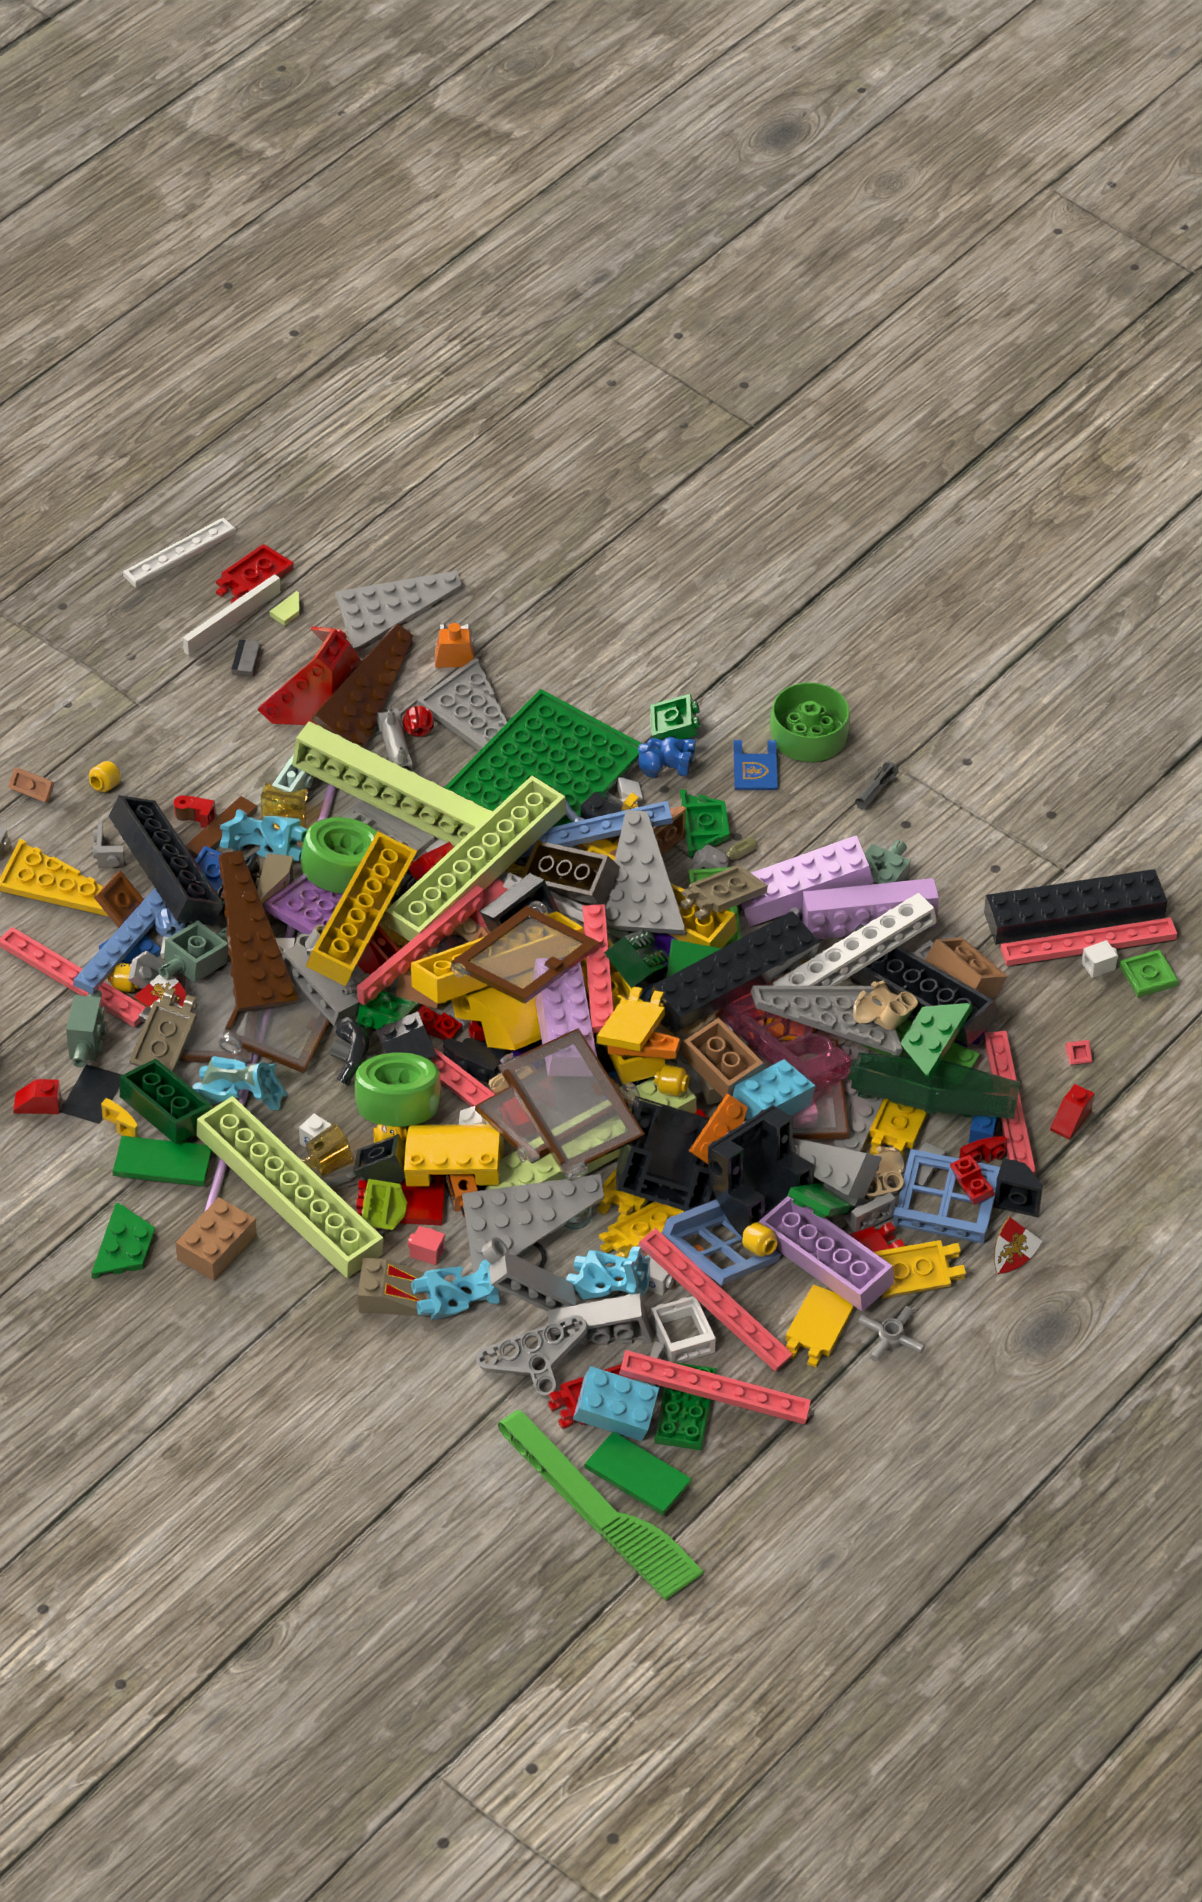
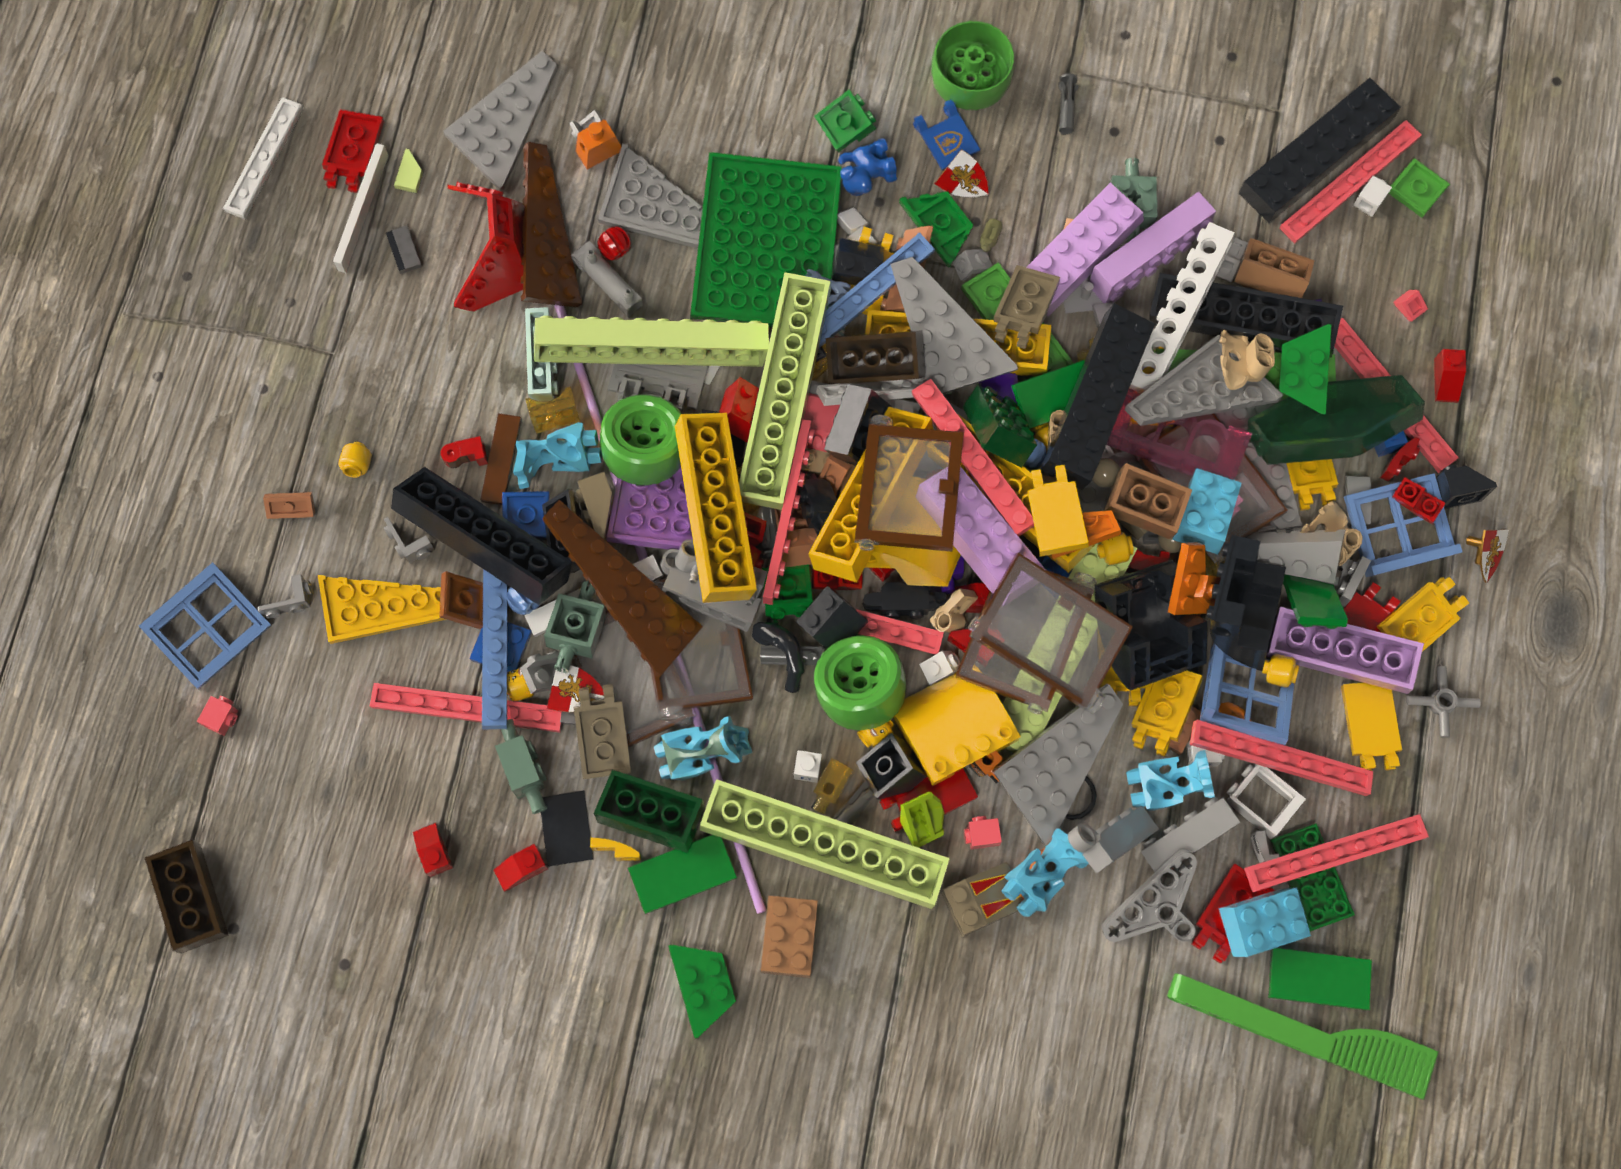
camera: 30 degrees left, 25 degrees up
none -> shield [934,149,988,197]

